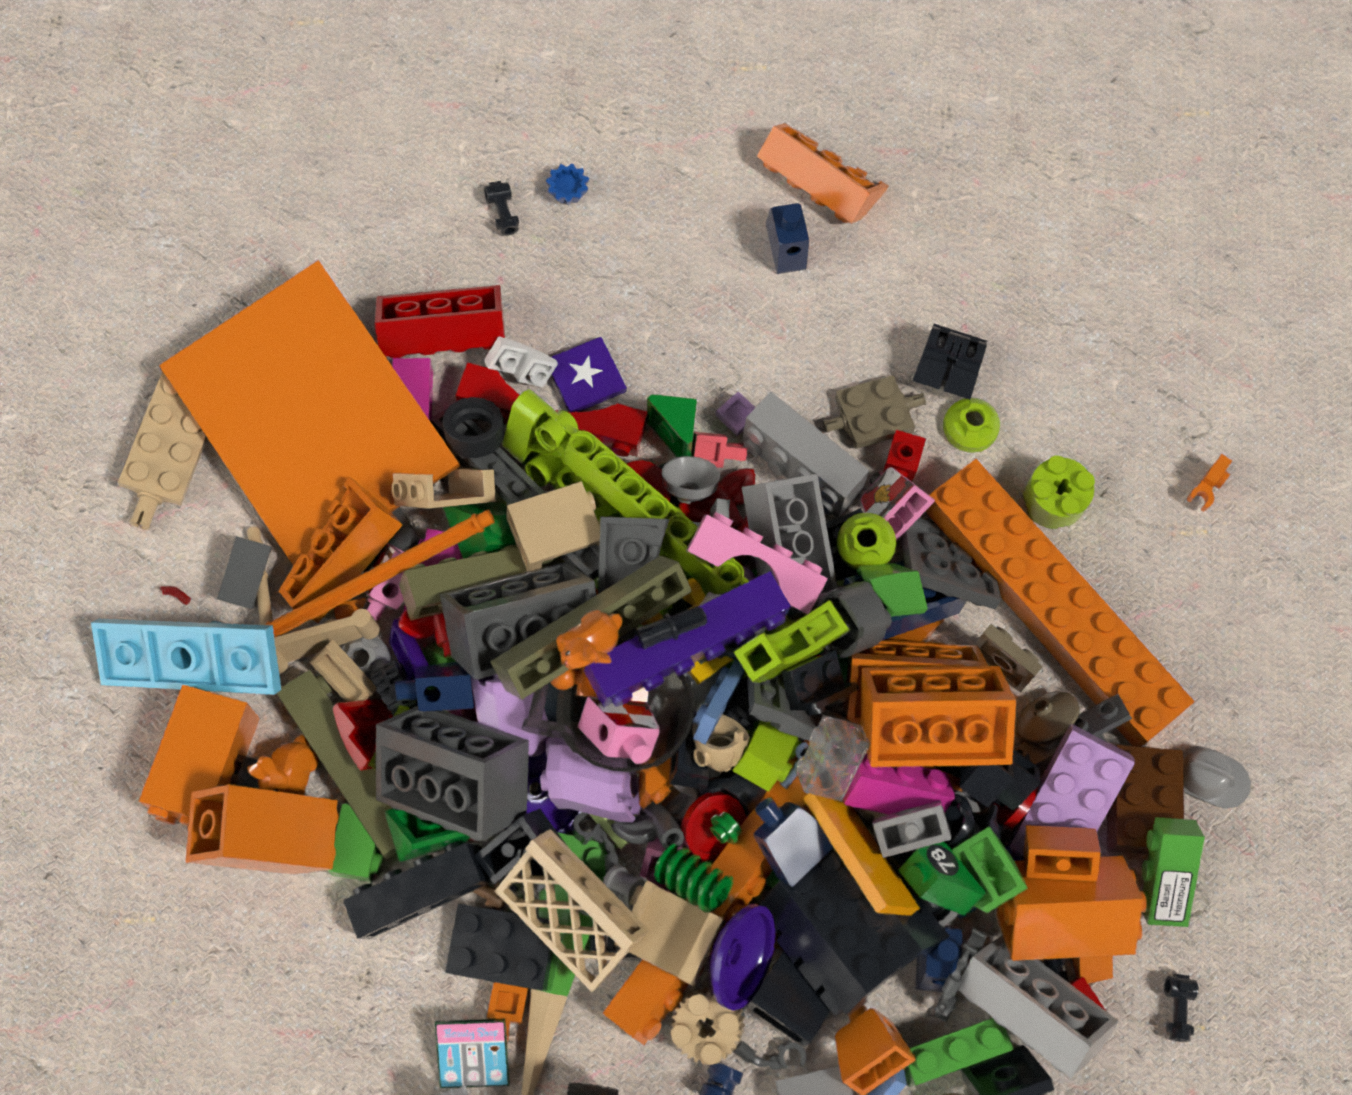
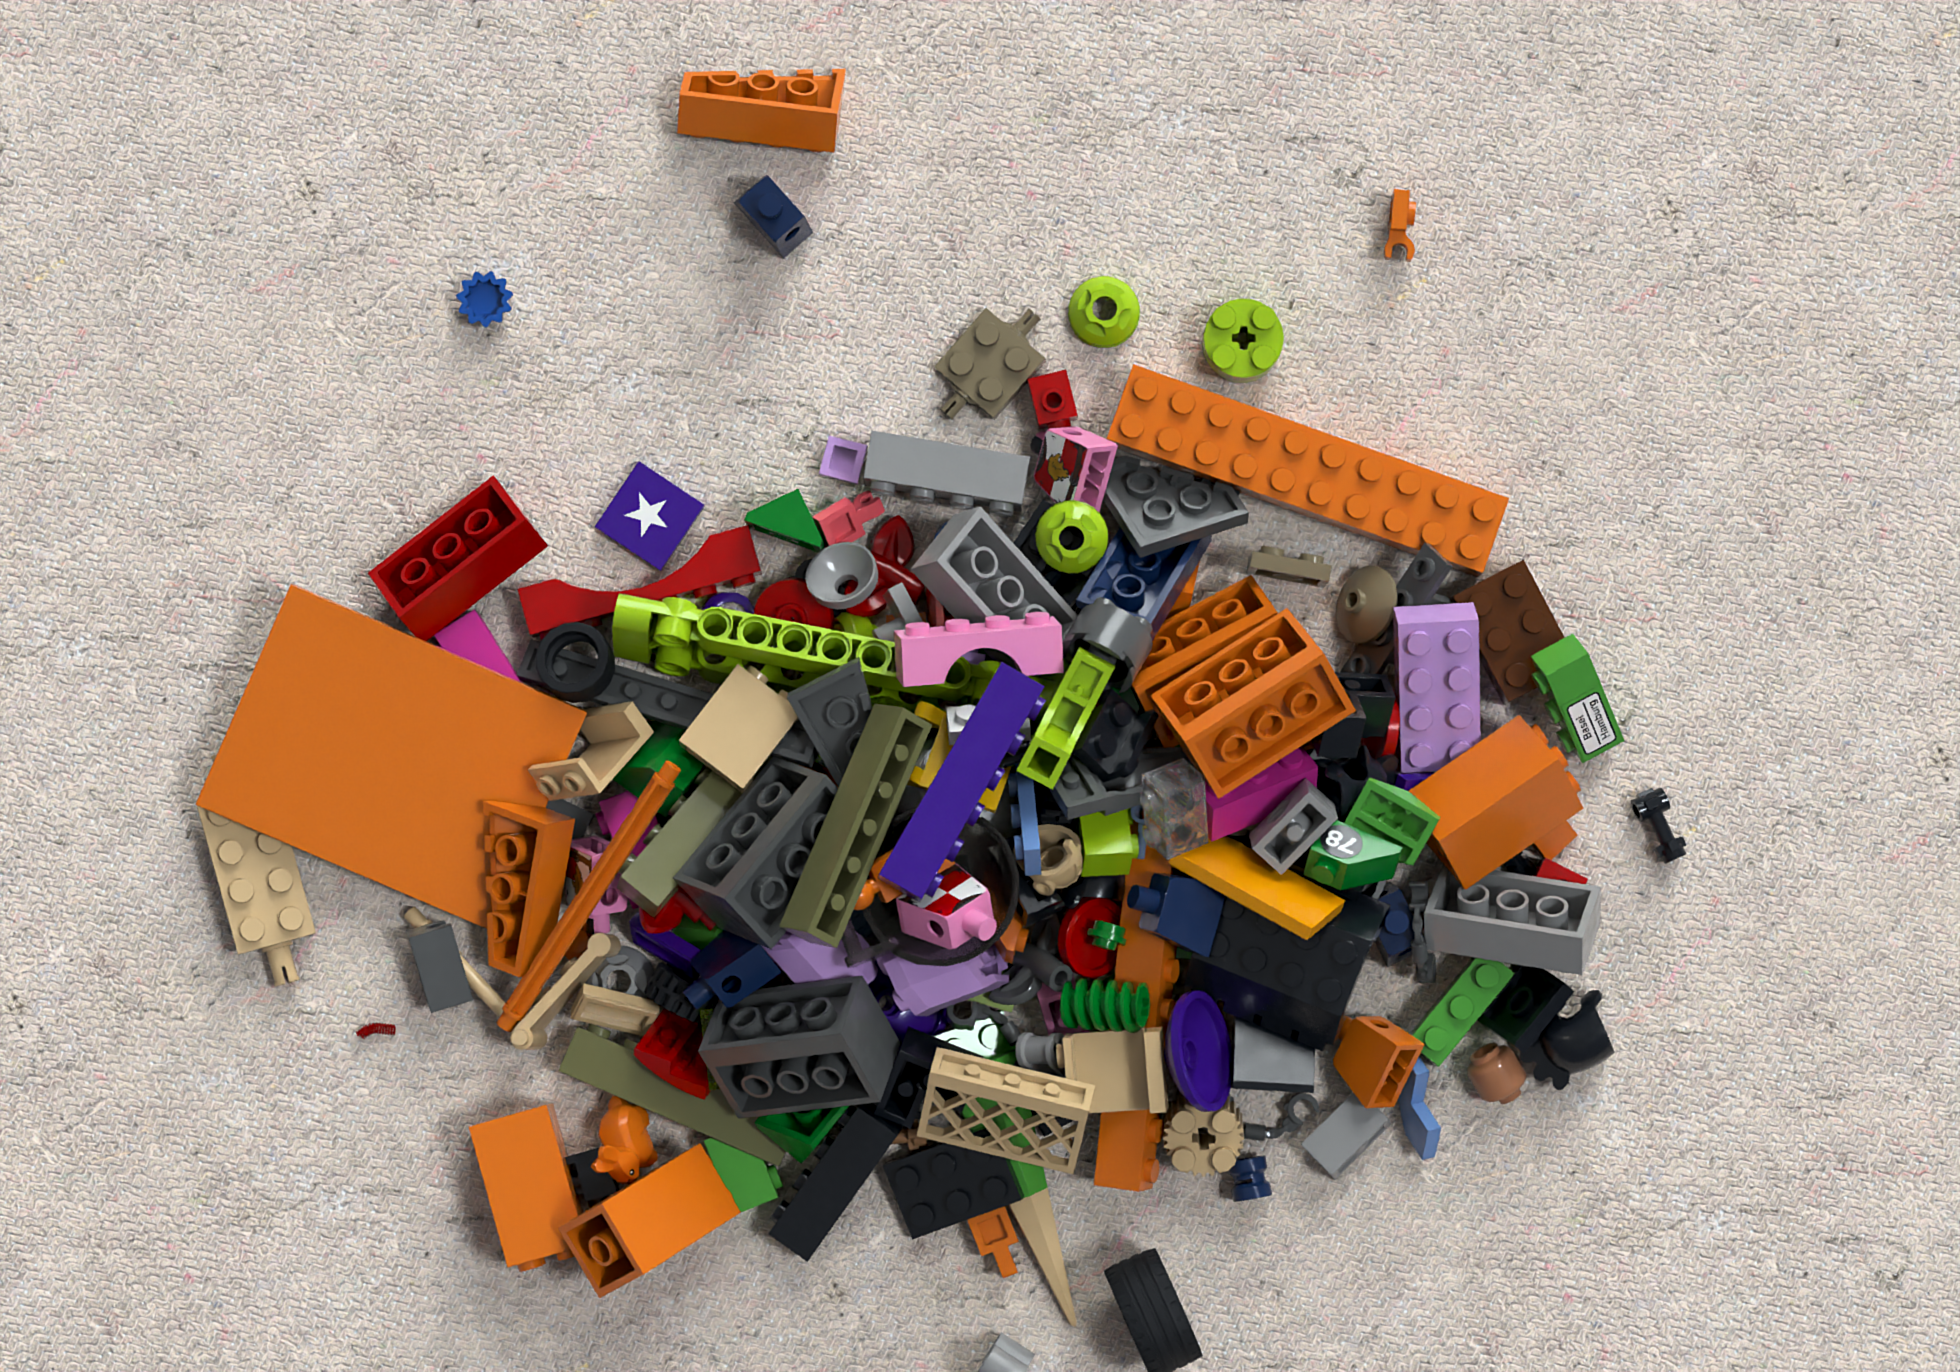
camera: 25 degrees left, 15 degrees up
medium azure plate [91,618,281,695] -> none
piece [435,1018,510,1088] -> none
black bar [484,181,519,236] -> none
white slope [484,336,558,387] -> none
orange animal [556,610,622,669] -> none
black axle [635,606,707,650] -> none
bright green slope [857,563,928,617] -> none
black hips [913,323,987,400] -> none
orange brick [1023,825,1101,882] -> none
light grey piece [1183,746,1251,809] -> none

